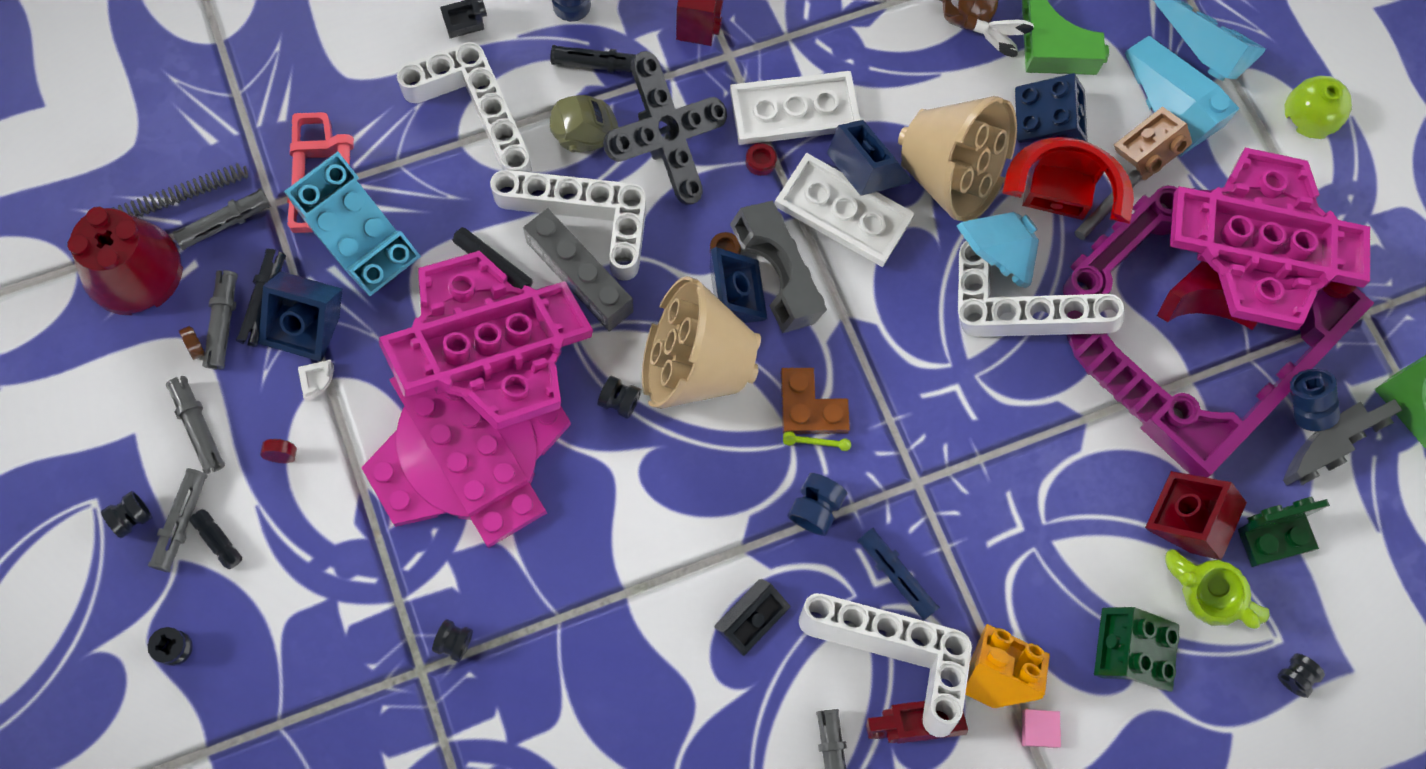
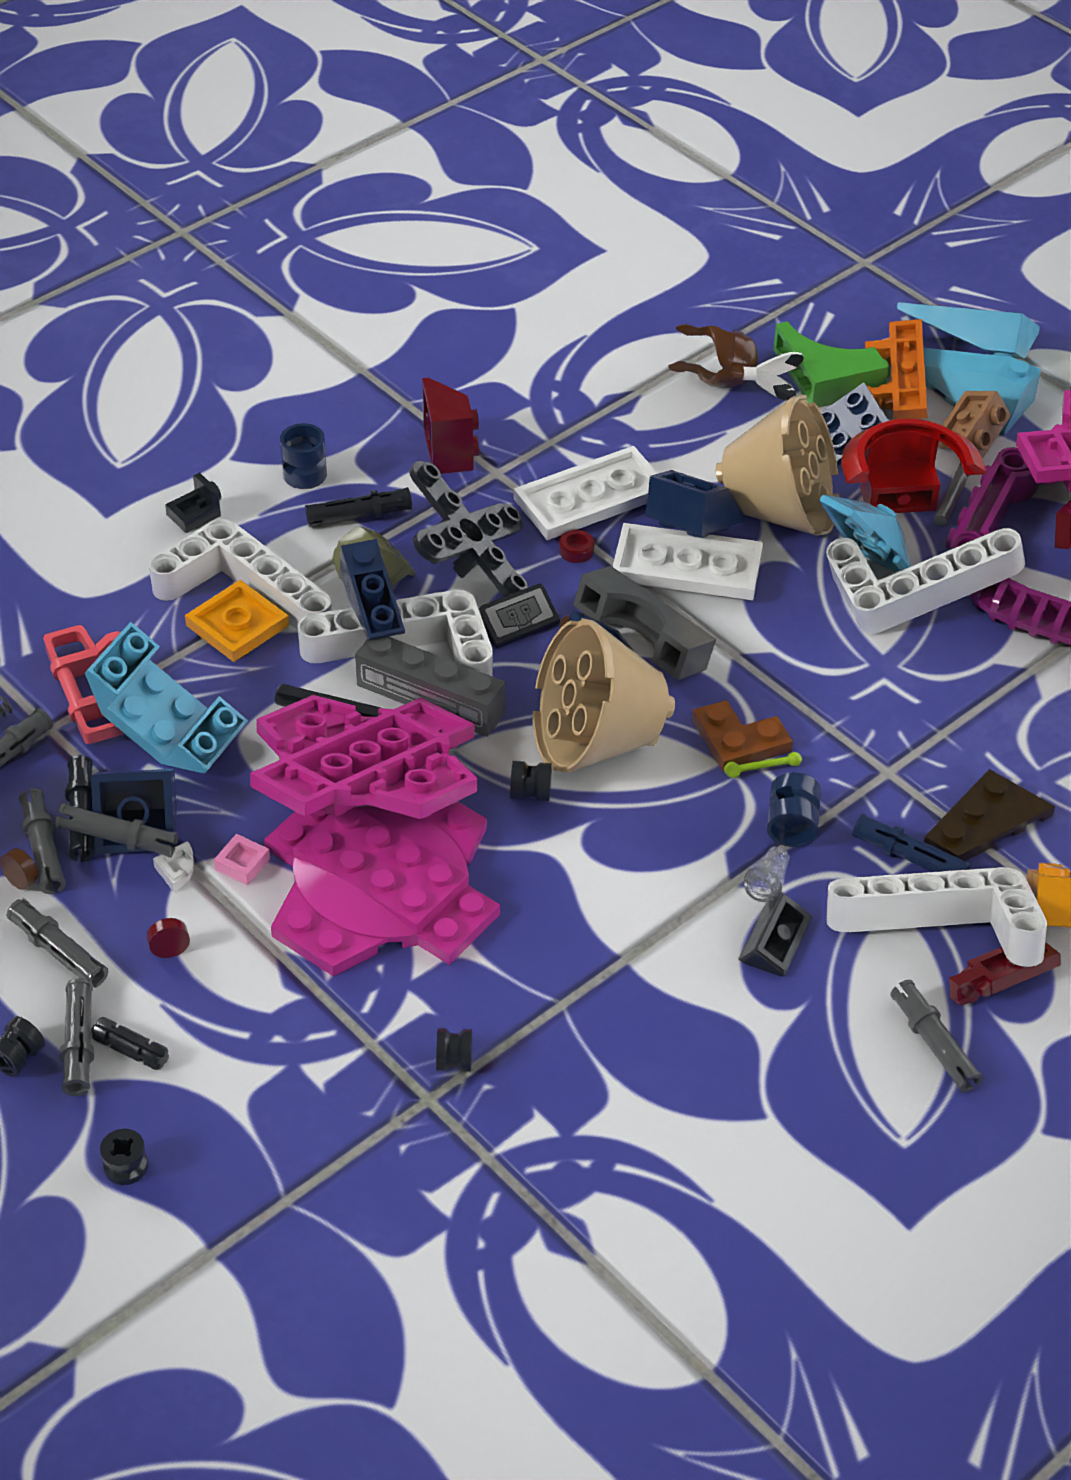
camera: 15 degrees left, 25 degrees down
none -> dark grey pin [55,803,178,858]
none -> light orange plate [185,580,289,662]
none -> bright pink tile [214,834,270,885]
none -> dark blue slope [340,539,405,641]
none -> slope [479,583,560,648]
none -> clear cone [744,847,790,902]
none -> orange hinge [865,319,928,420]
none -> dark brown wing [924,769,1055,861]

